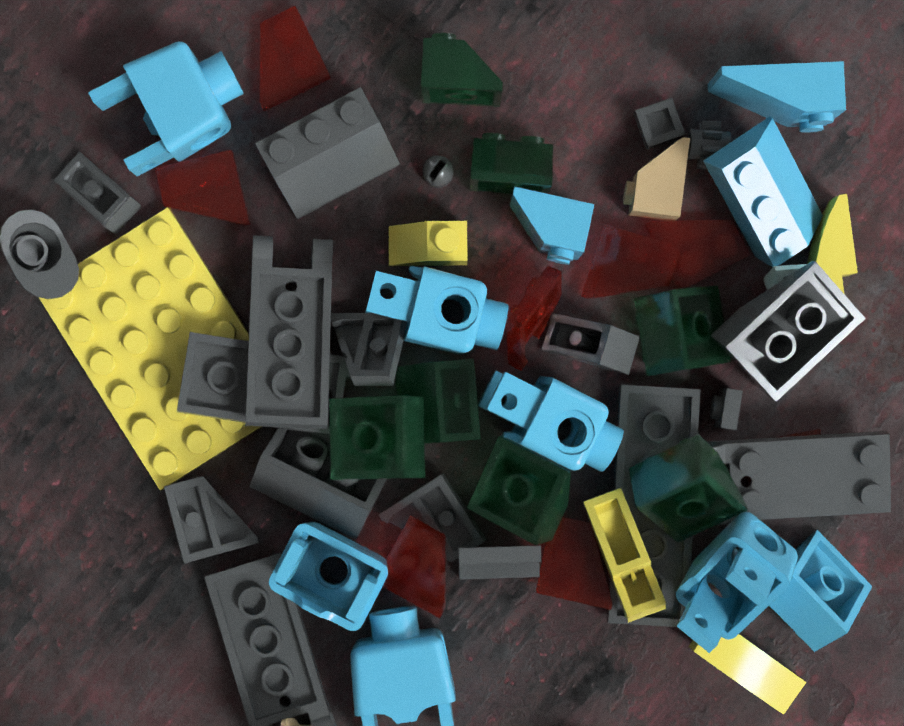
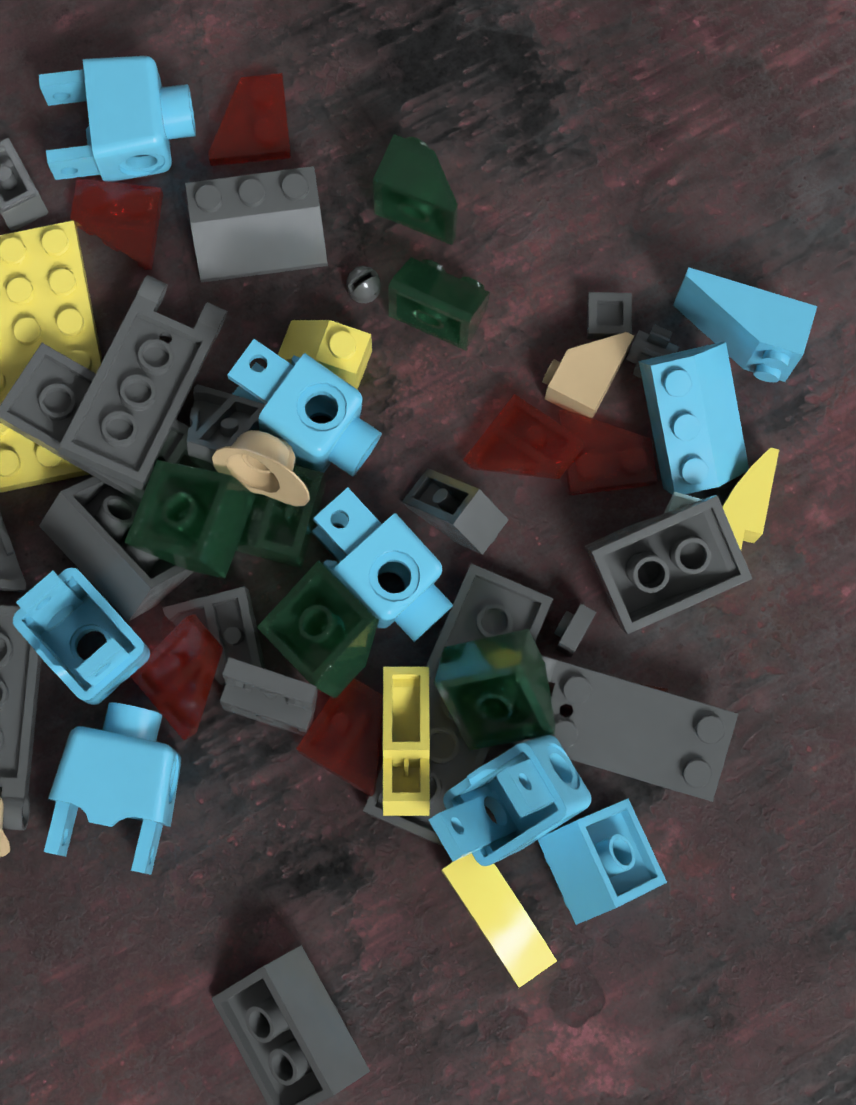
camera: 20 degrees right, 10 degrees down
clear red wing [505,265,562,371] -> none
medium azure slope [510,187,595,265] -> none
clear green slope [634,285,731,376] -> none
none -> tan piece [212,430,310,506]

